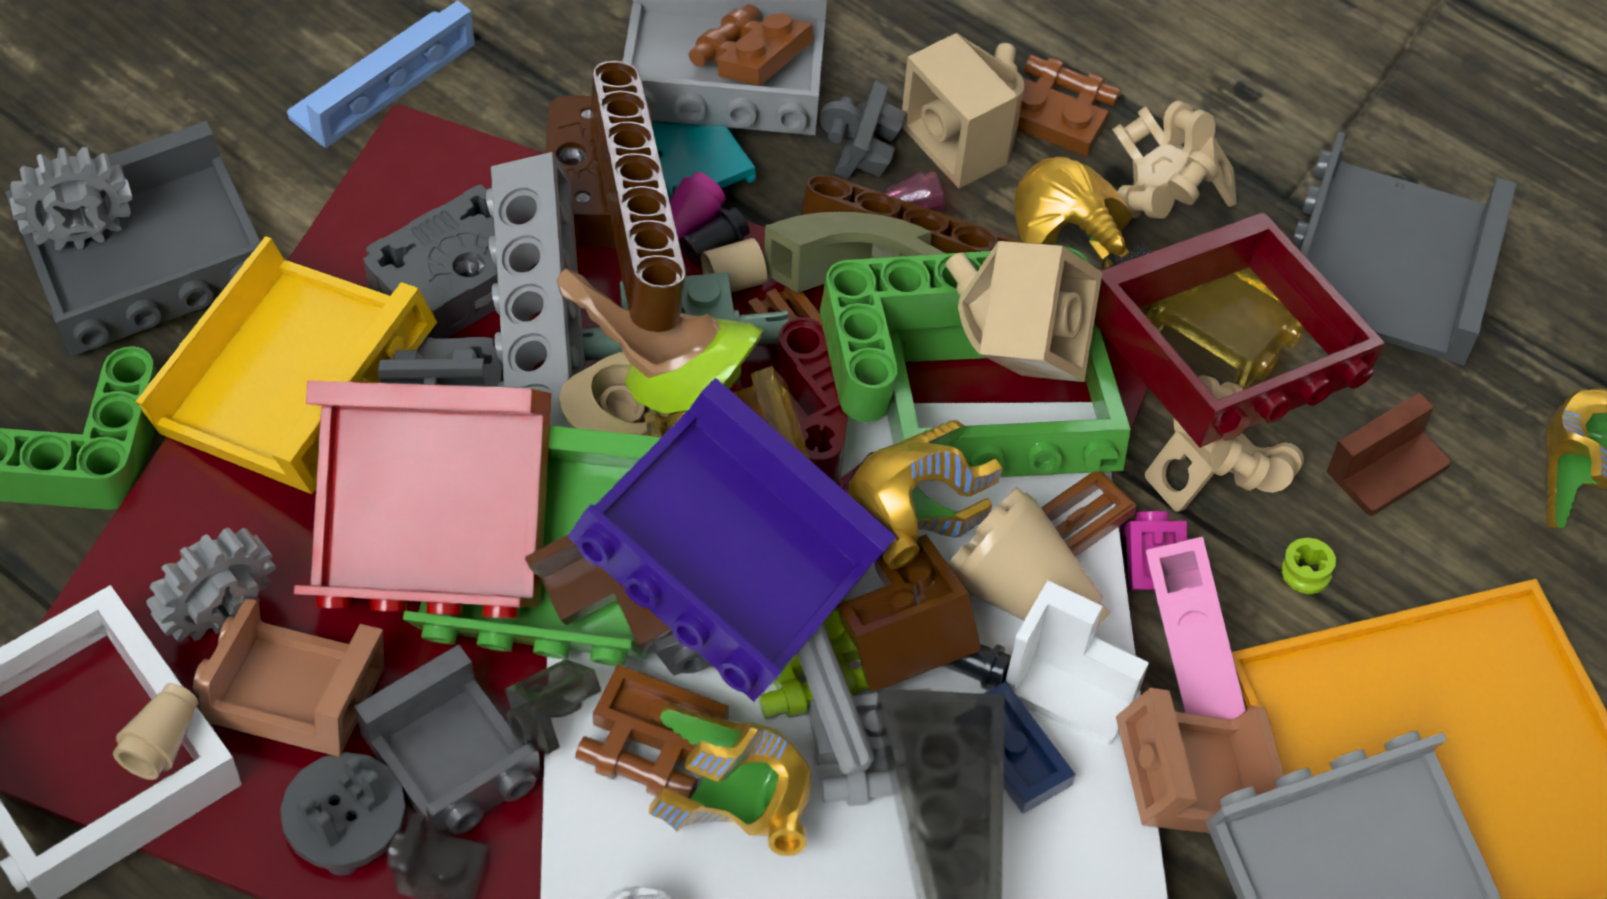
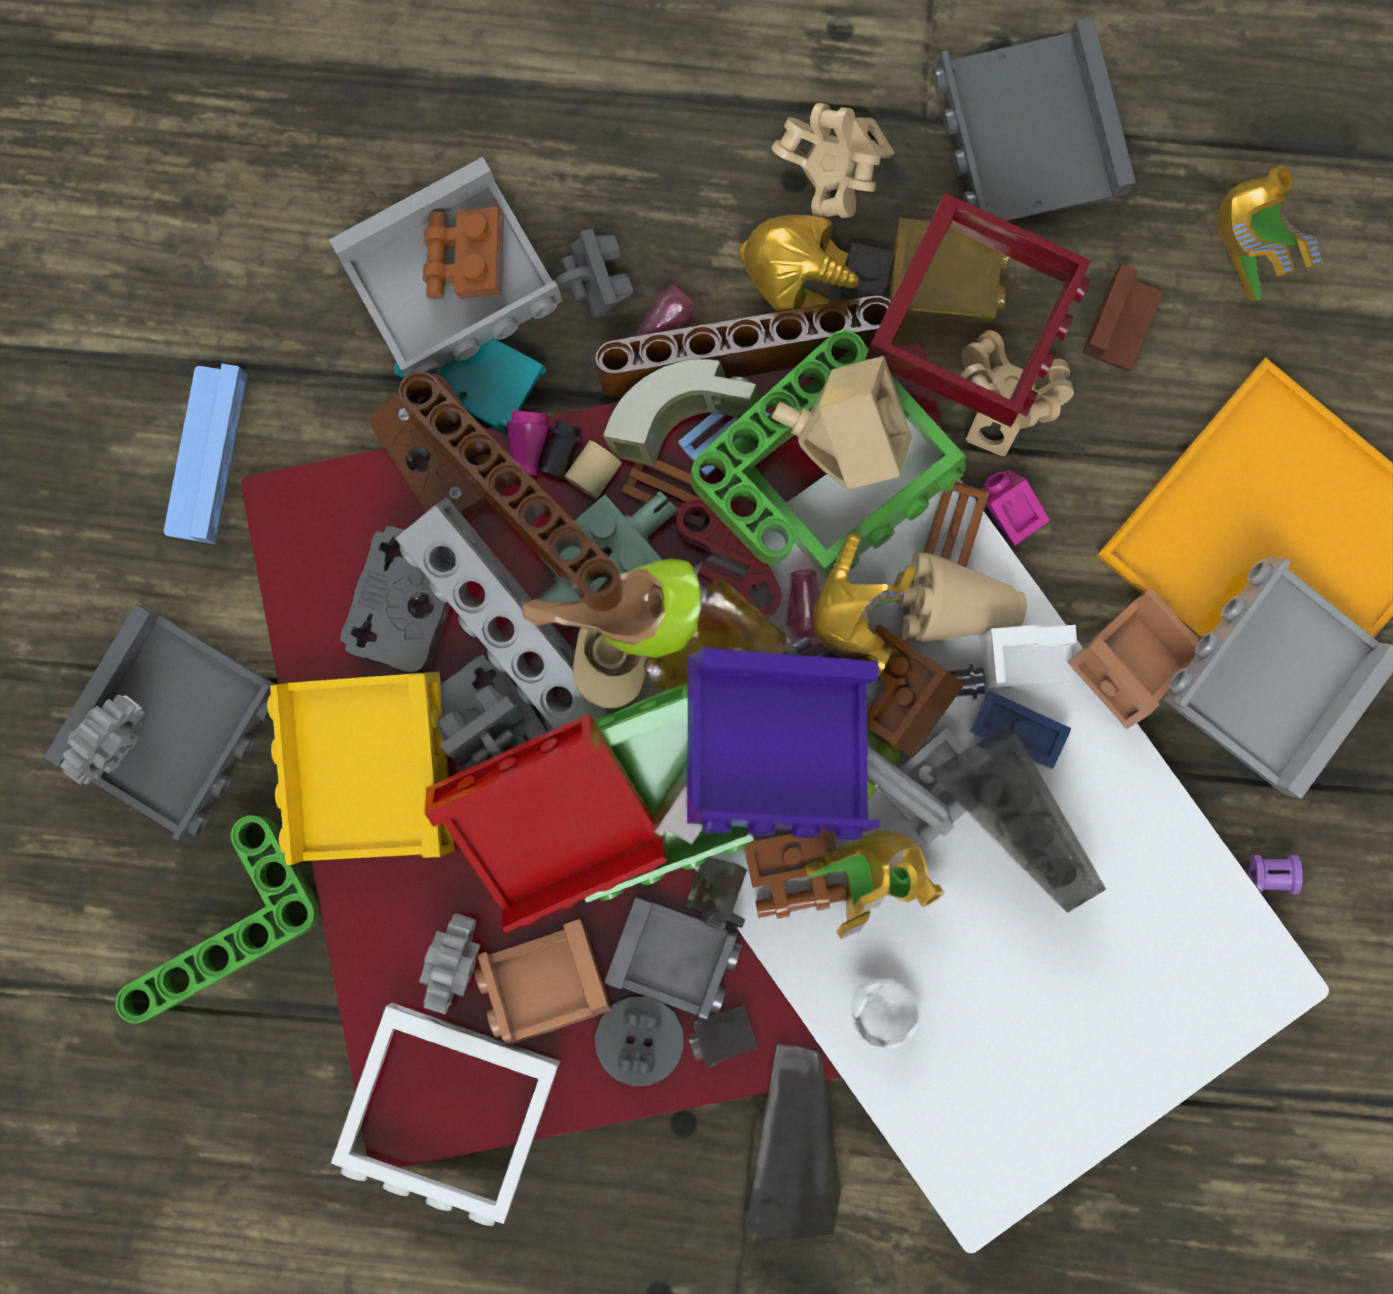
camera: 30 degrees left, 30 degrees up
tan cone [113,683,198,780] -> none
tan piece [901,33,1024,189] -> none
dark orange plate [1017,54,1121,157] -> none
bright pink slope [1145,537,1246,720] -> none
lime bush [1281,537,1336,594] -> none

